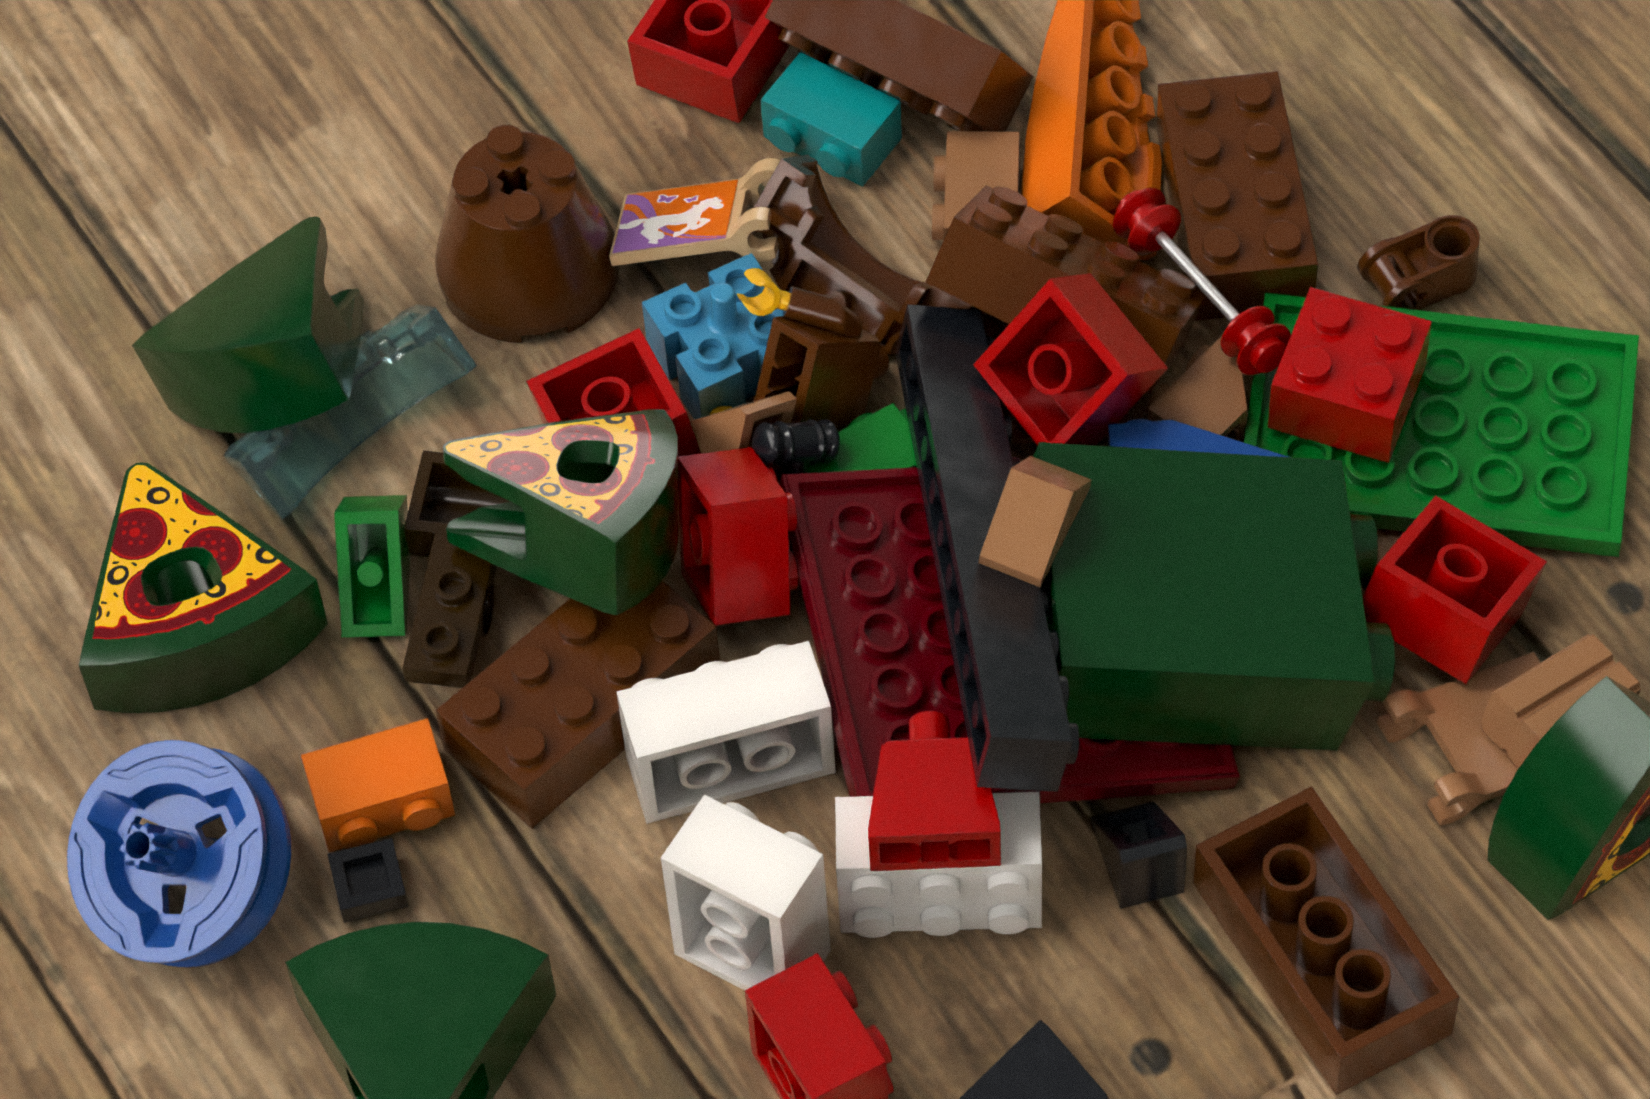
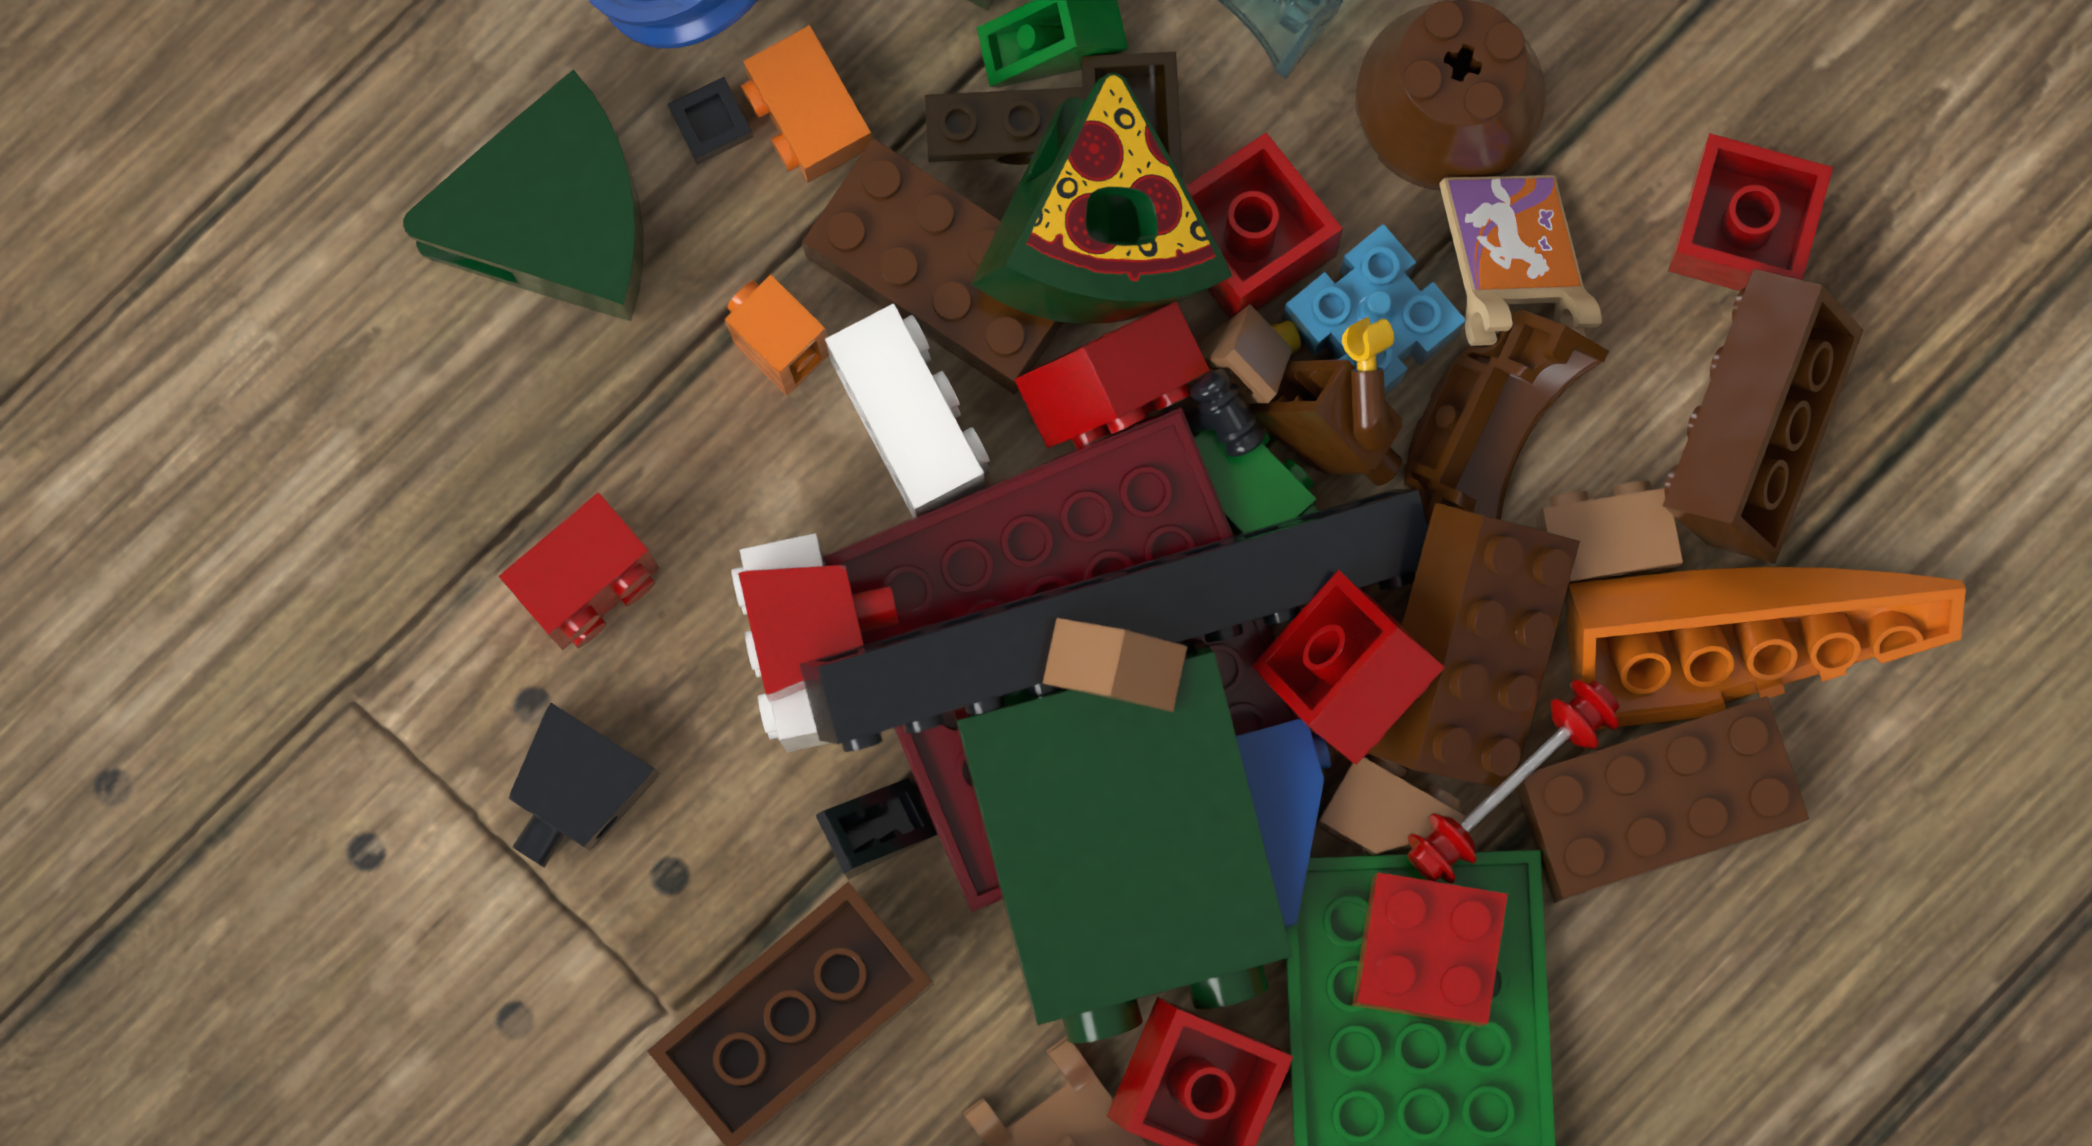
camera: 75 degrees right, 25 degrees up
white brick [661,794,831,990] -> none
teal brick [761,52,902,187] -> none
reddish brown piece [1357,215,1480,310] -> none
none -> orange brick [725,274,829,396]

